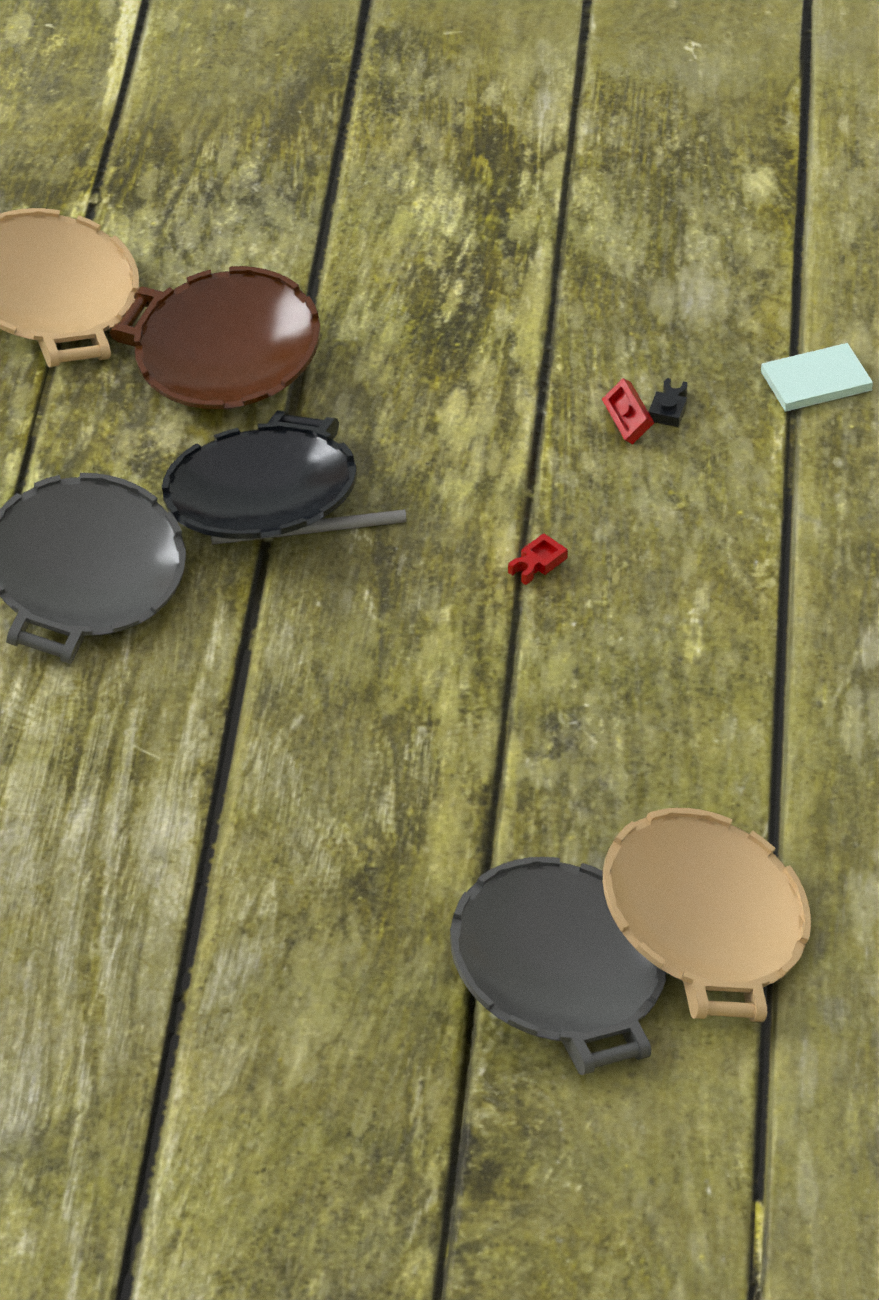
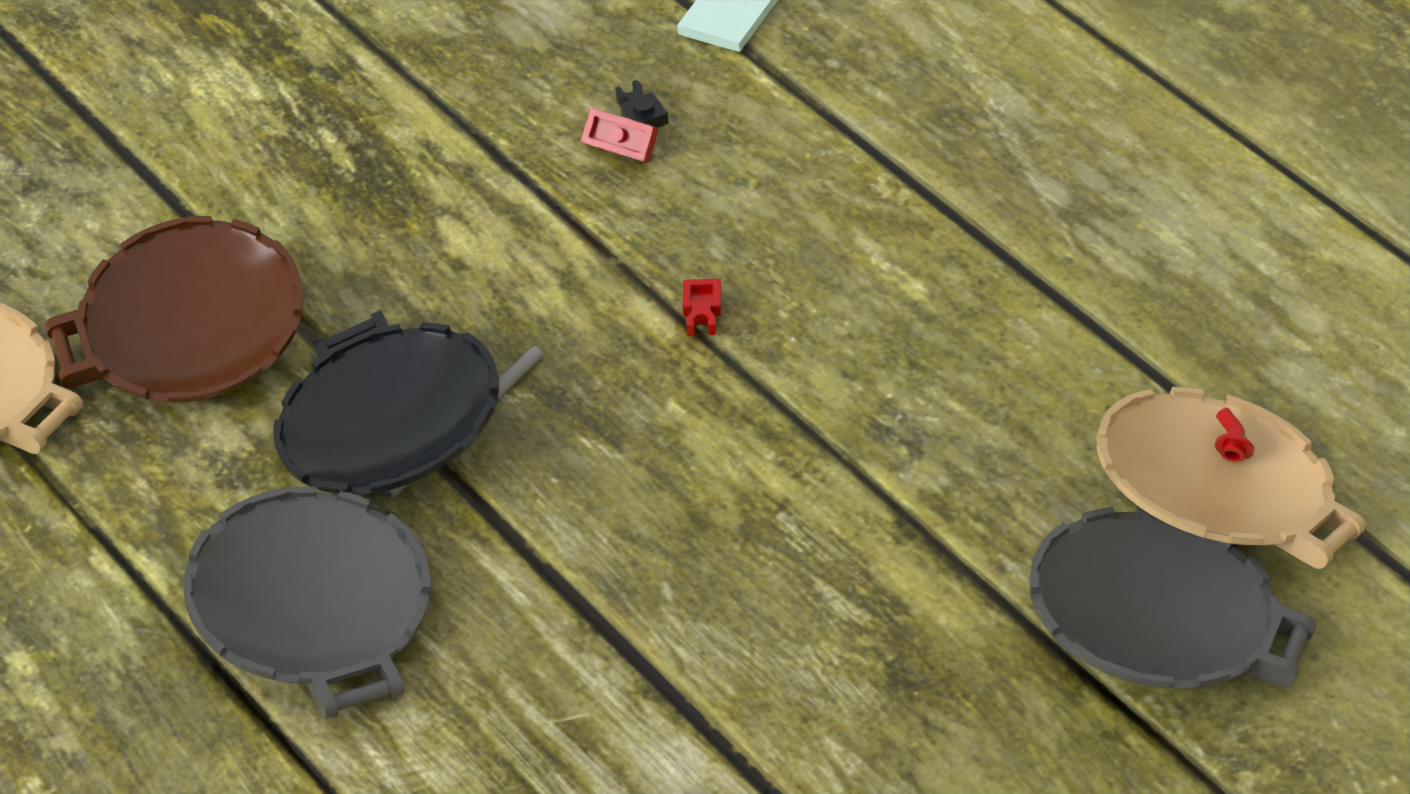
camera: 40 degrees left, 0 degrees up
none -> red plate [1214,408,1255,462]

